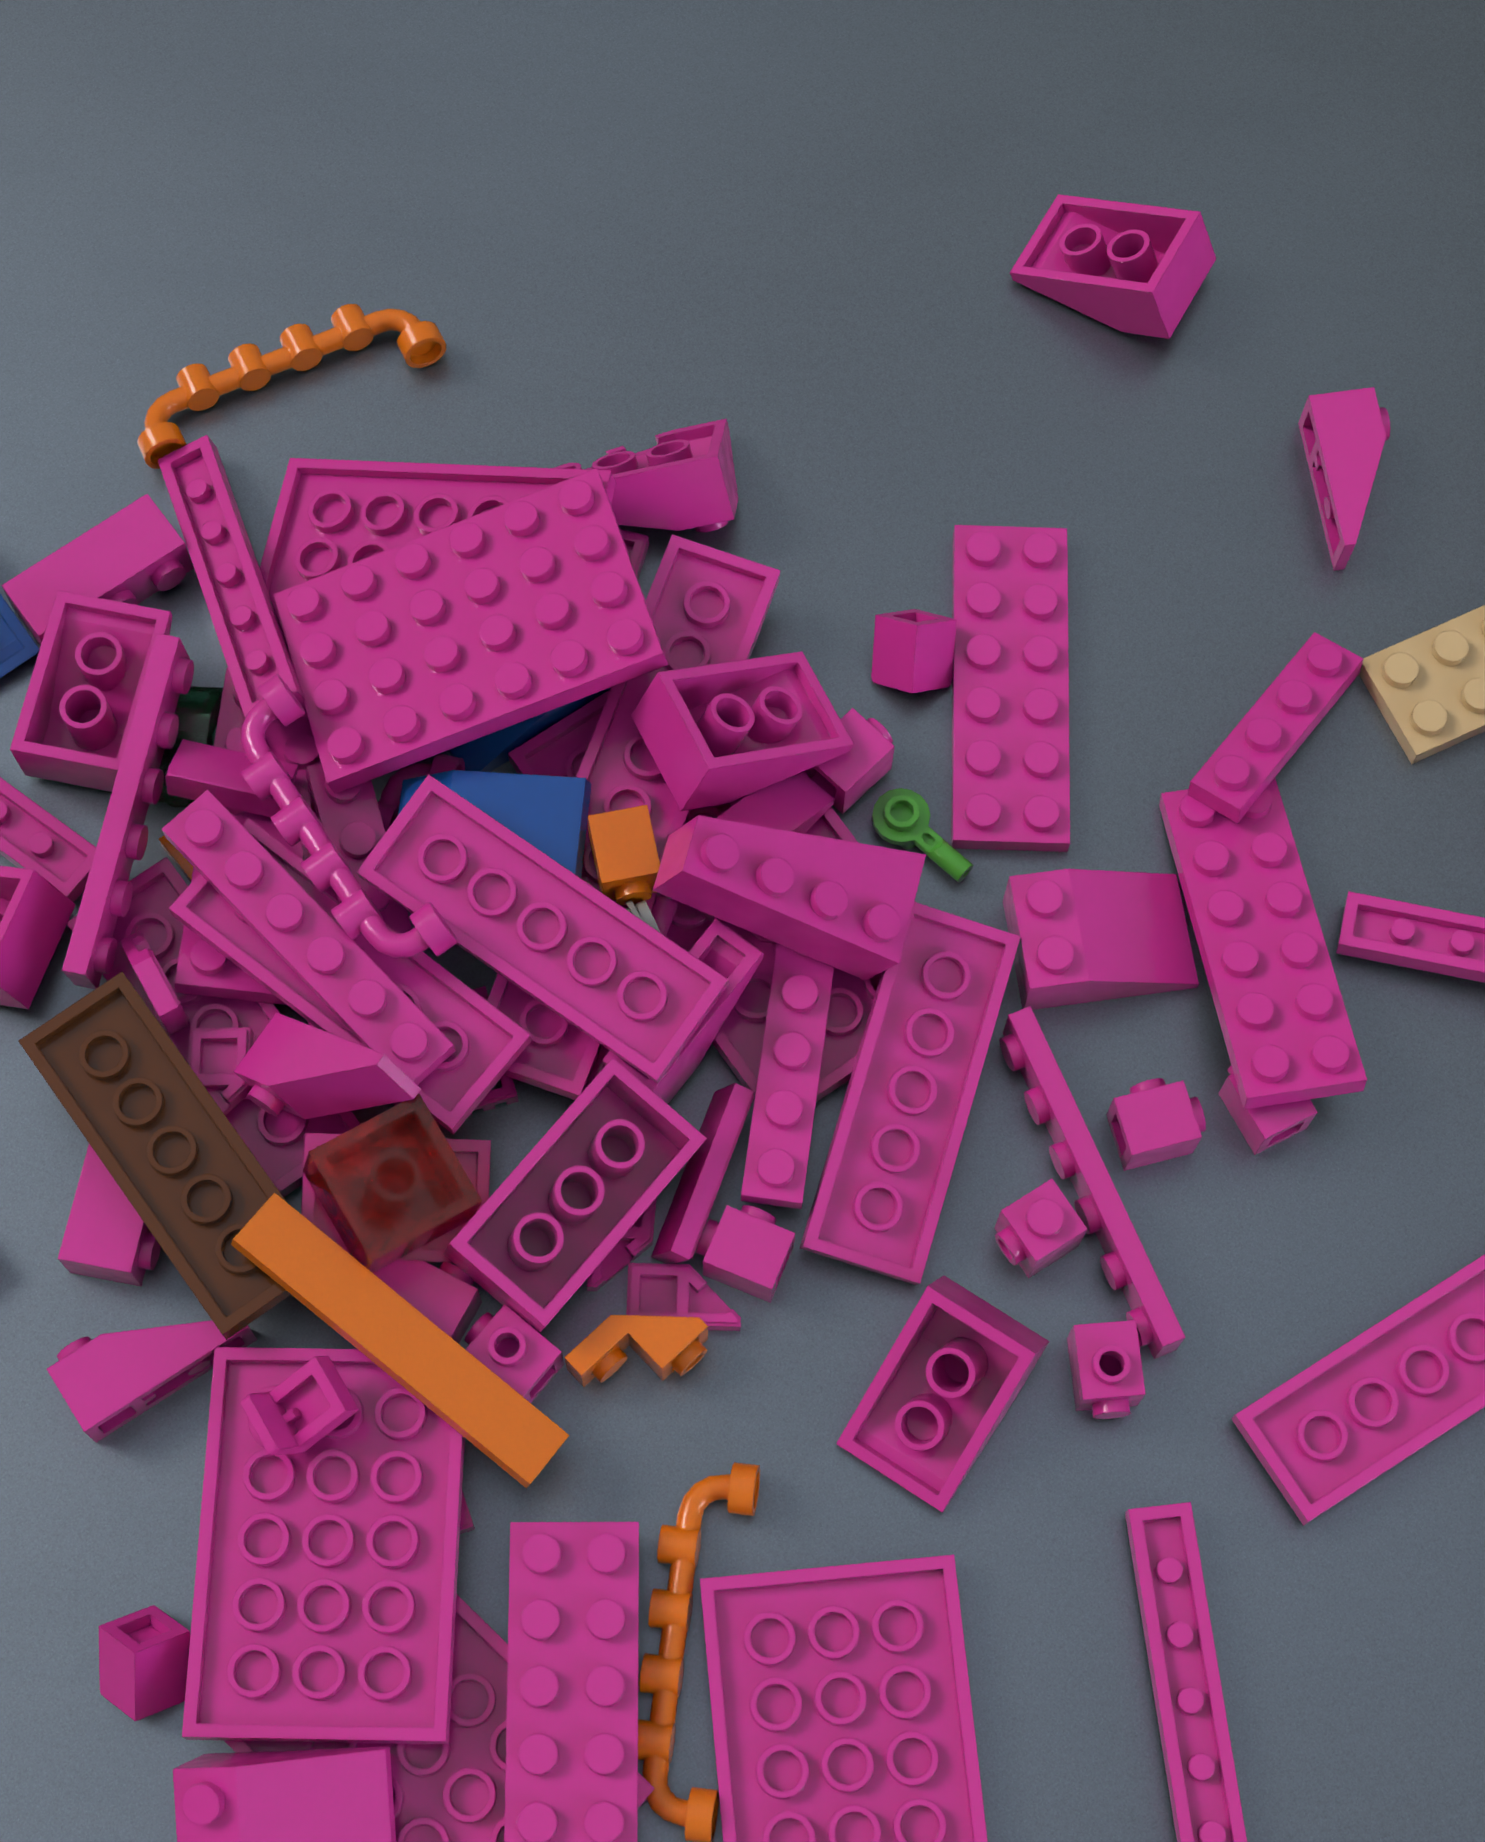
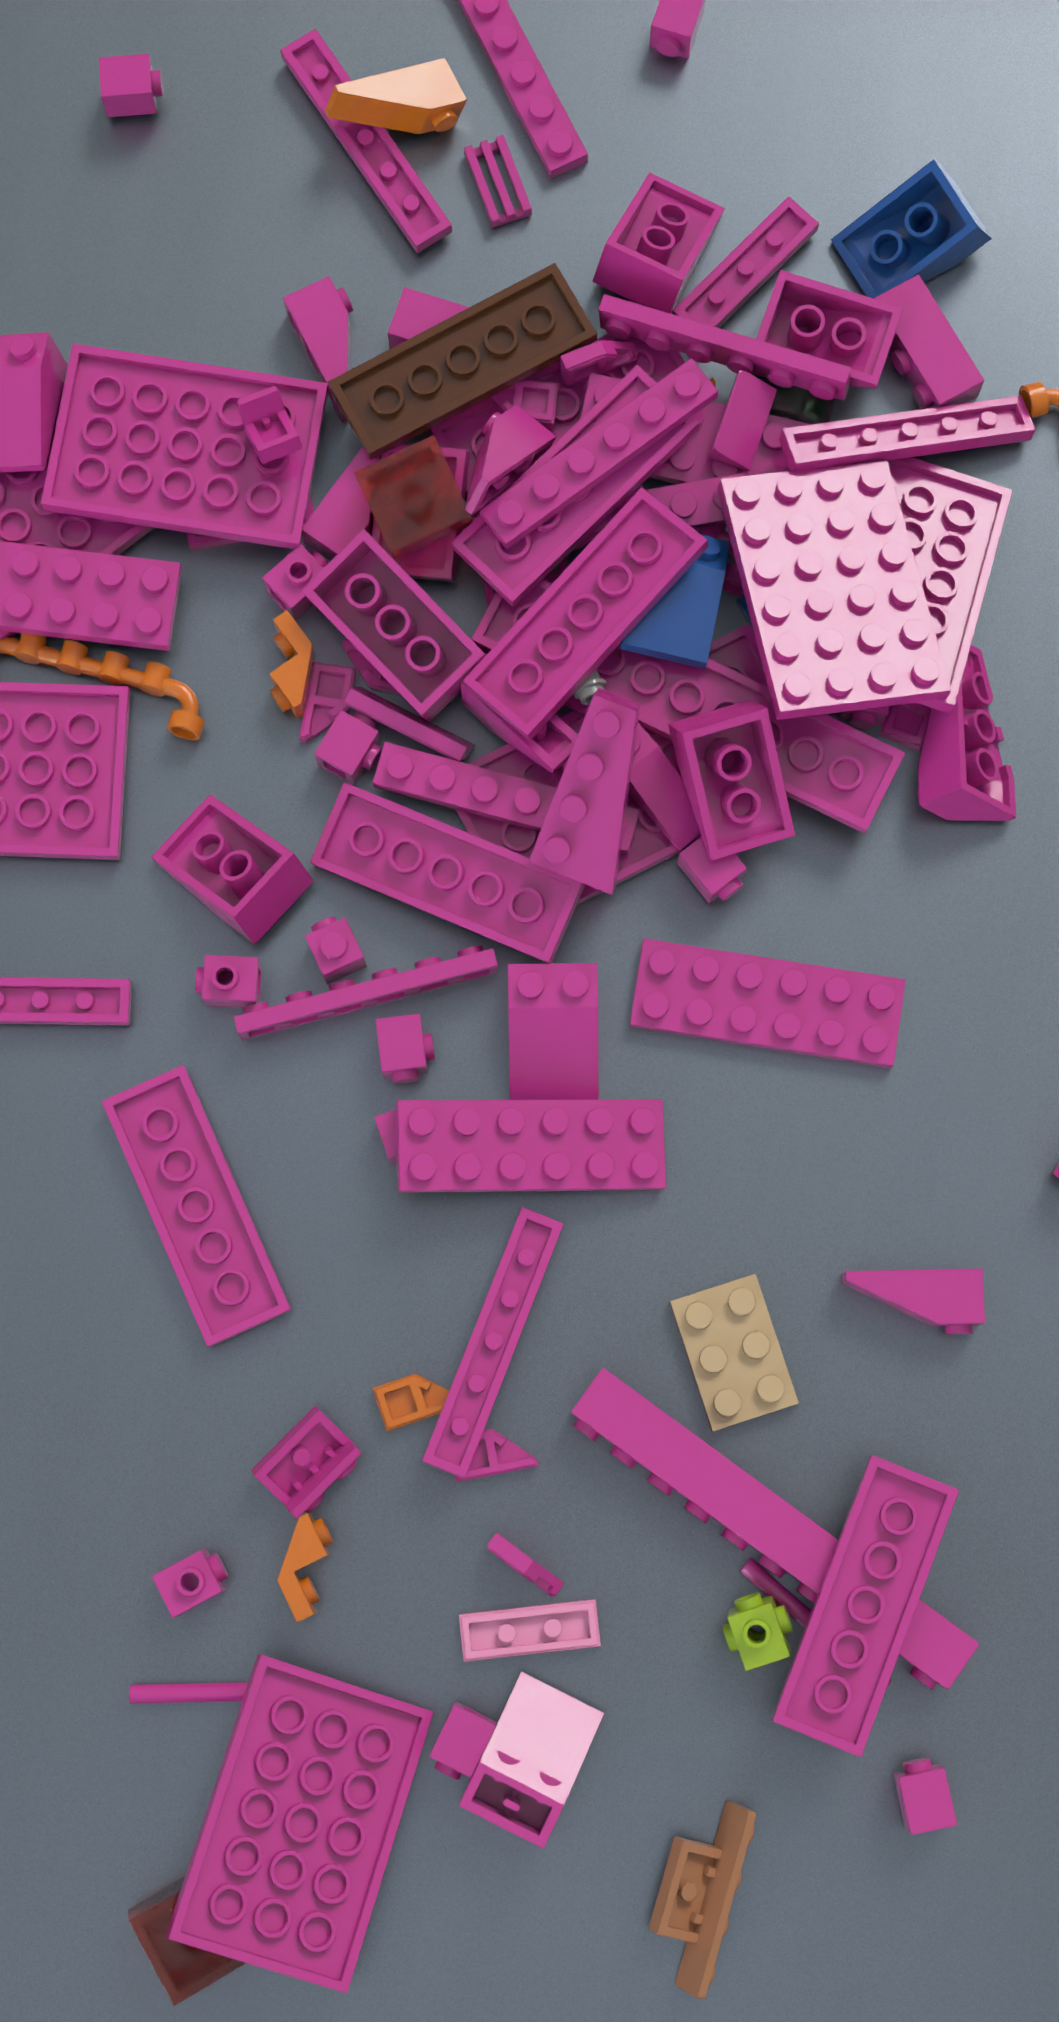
camera: 100 degrees right, 10 degrees up
dark pink panel [99,1605,190,1722] -> none
orange tile [231,1192,569,1489] -> none
dark pink bar [241,674,458,958] -> none
orange brick [588,805,660,905] -> none
dark pink panel [871,609,957,694] -> none
bright green plate [872,788,974,883] -> none
dark pink plate [1188,632,1364,823] -> none

